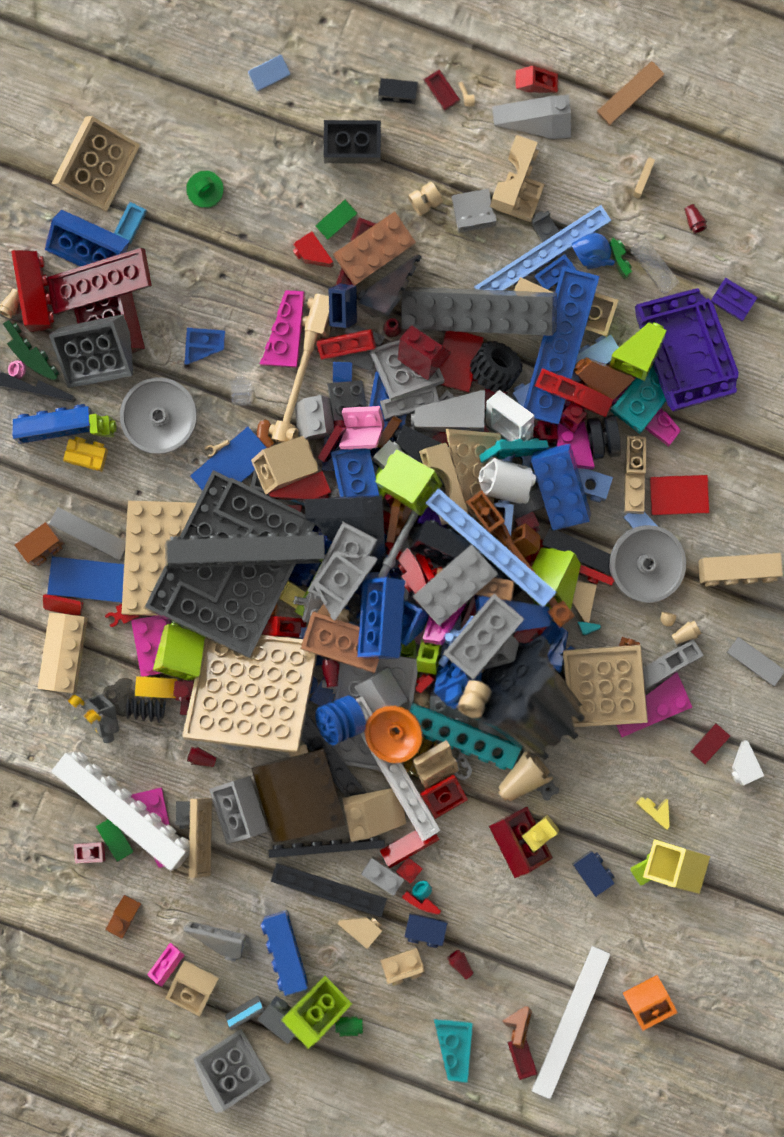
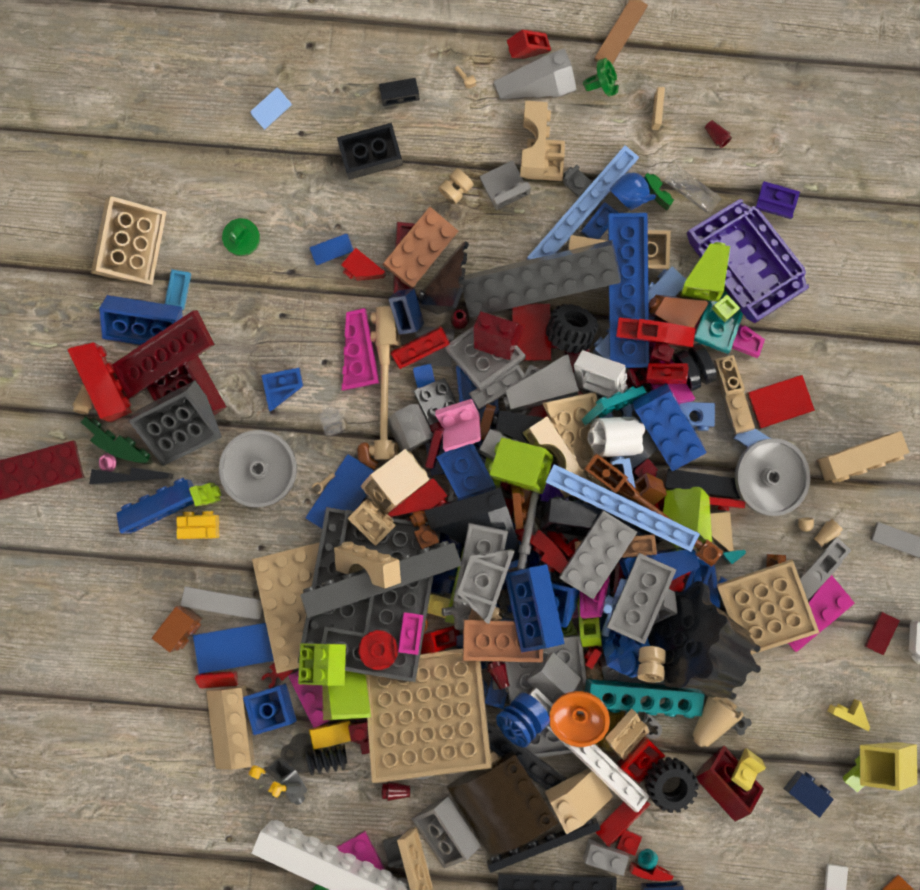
camera: 20 degrees left, 0 degrees up
green slope [315,199,358,240] -> none
dark red tile [424,69,460,112] -> none
none -> blue slope [243,683,297,735]
none -> lime slope [298,643,346,686]
none -> blue slope [310,234,354,266]
none -> tan arch [334,542,401,589]
none -> tan bracket [348,499,395,546]
none -> red tile [358,630,398,670]
none -> dark pink plate [398,612,424,655]
none -> dark orange plate [409,510,439,549]
none -> green tile [583,58,619,97]
none -> black tyre [644,757,699,813]
none -> red hinge [646,363,689,385]
none -> lime plate [712,295,740,322]

